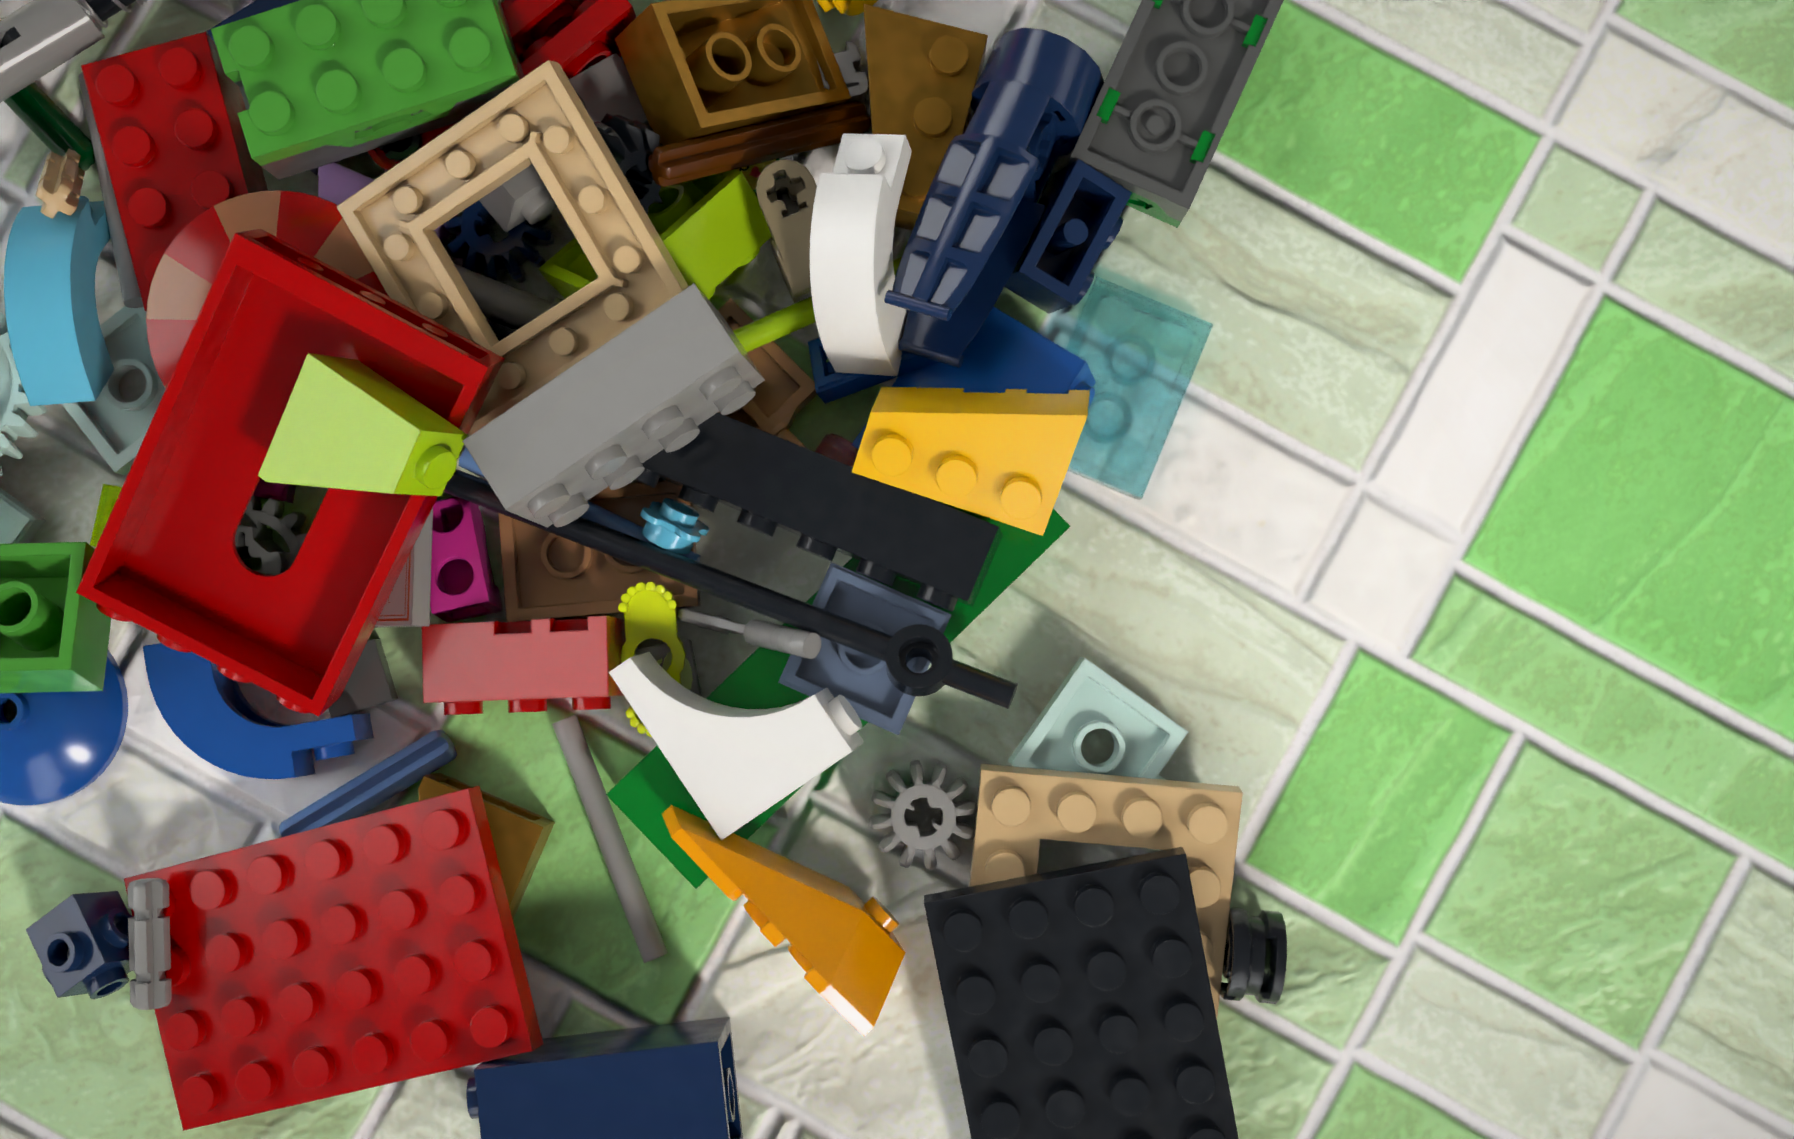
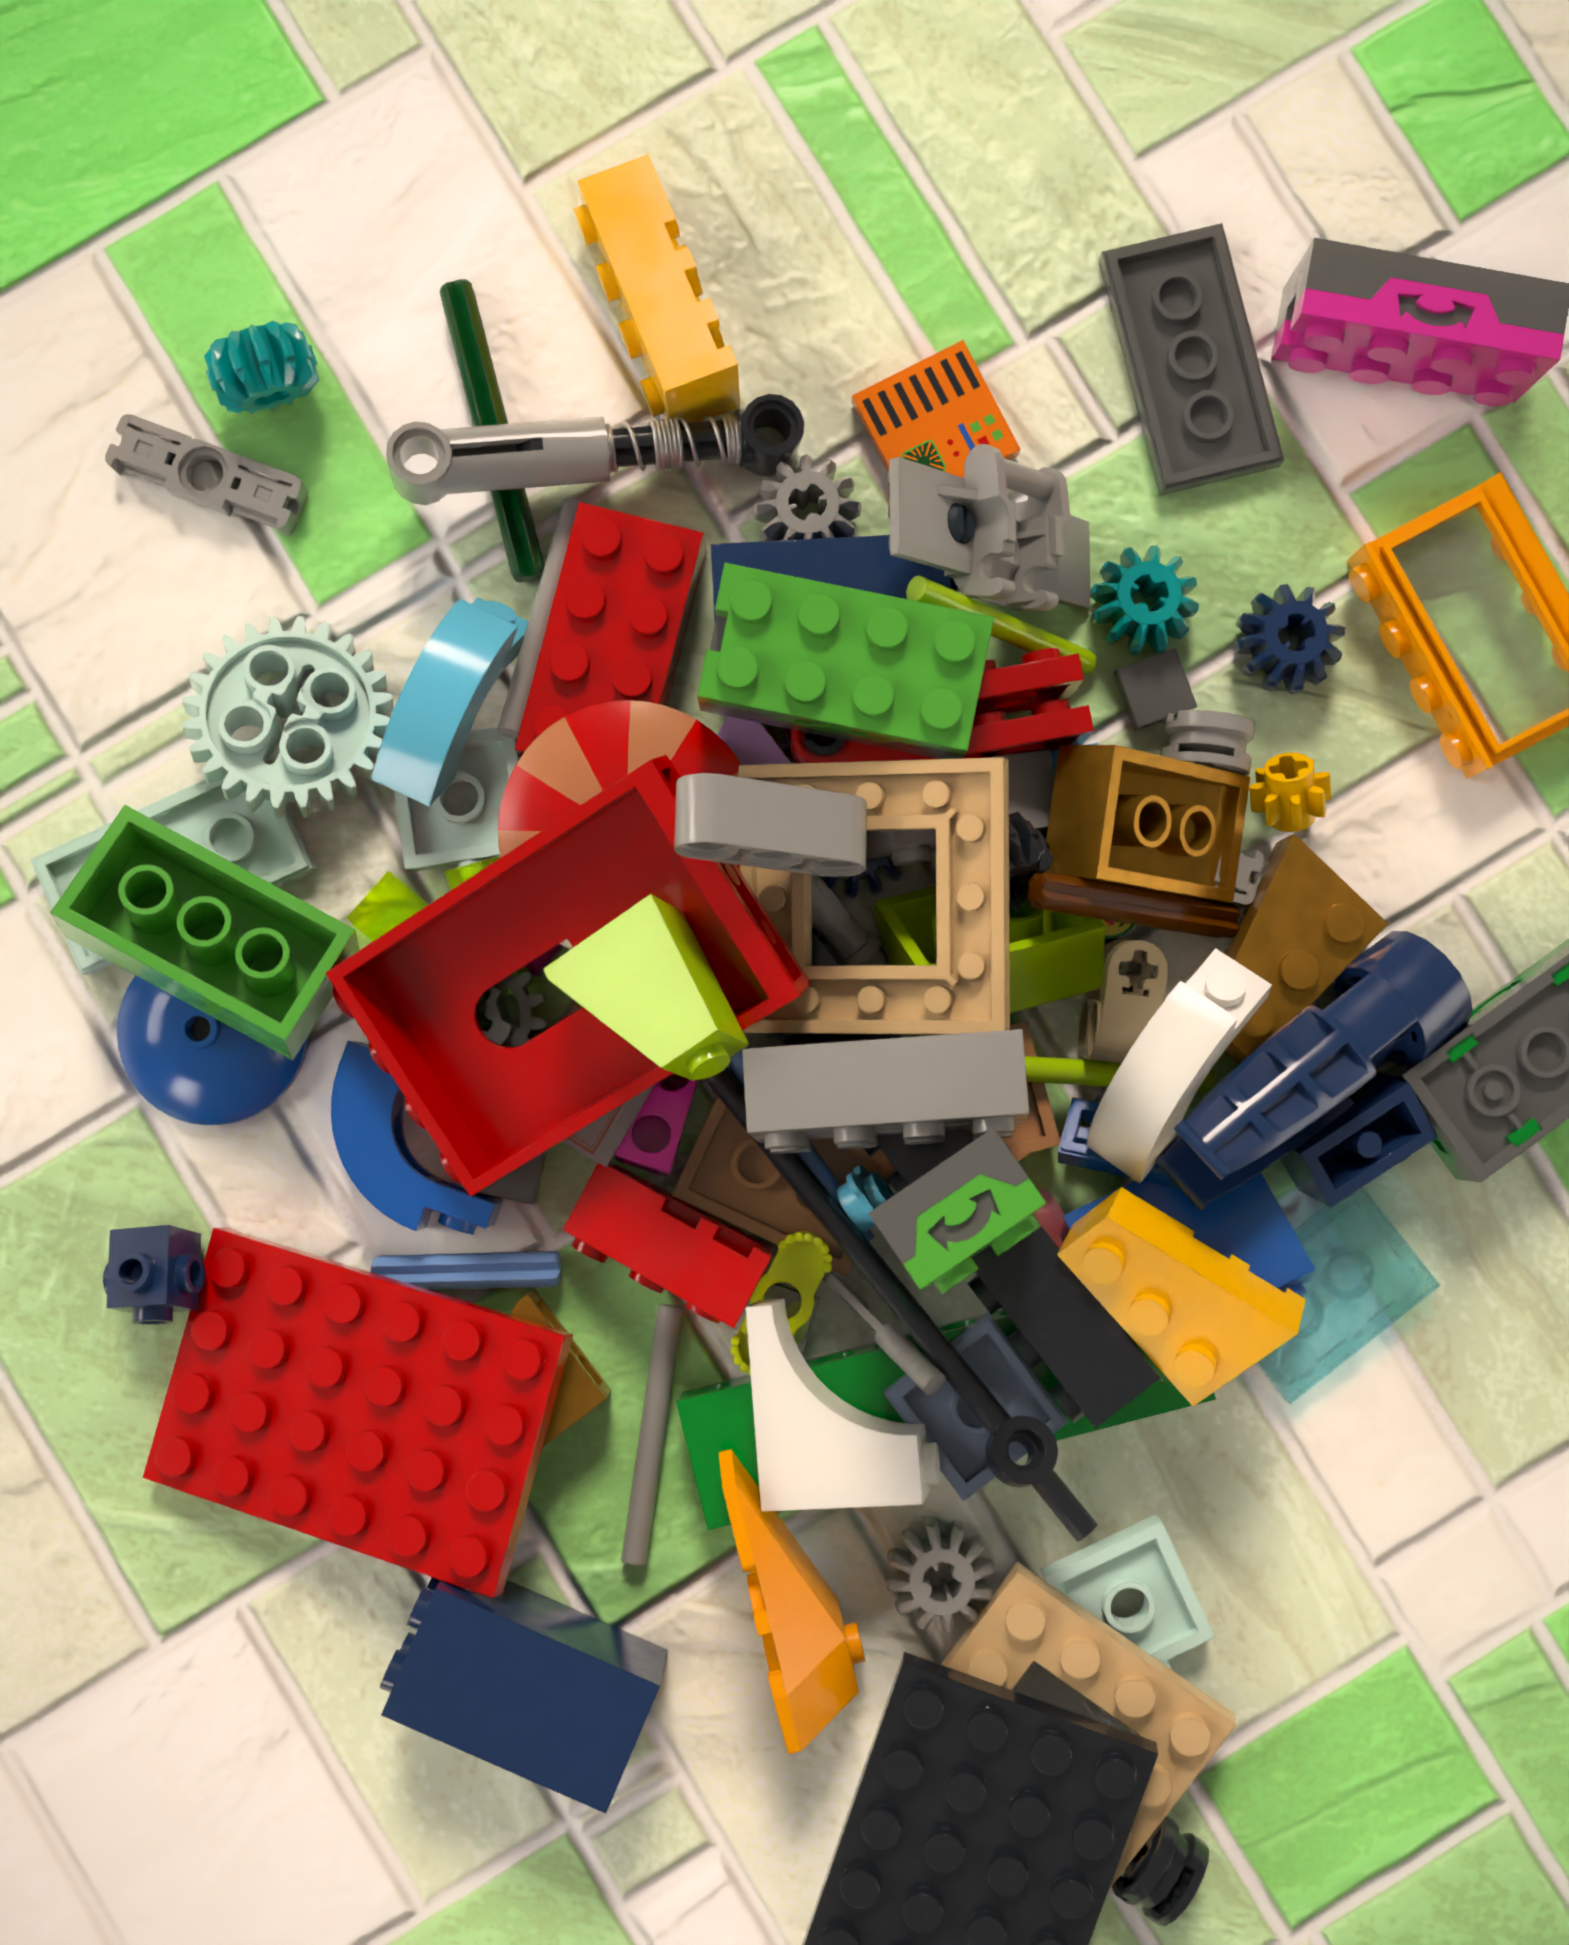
camera: 30 degrees right, 0 degrees up
tan axle [35,149,85,219] -> none
light grey axle [127,878,172,1010] -> none
none -> light grey beam [674,773,867,877]
none -> piece [868,1127,1046,1295]

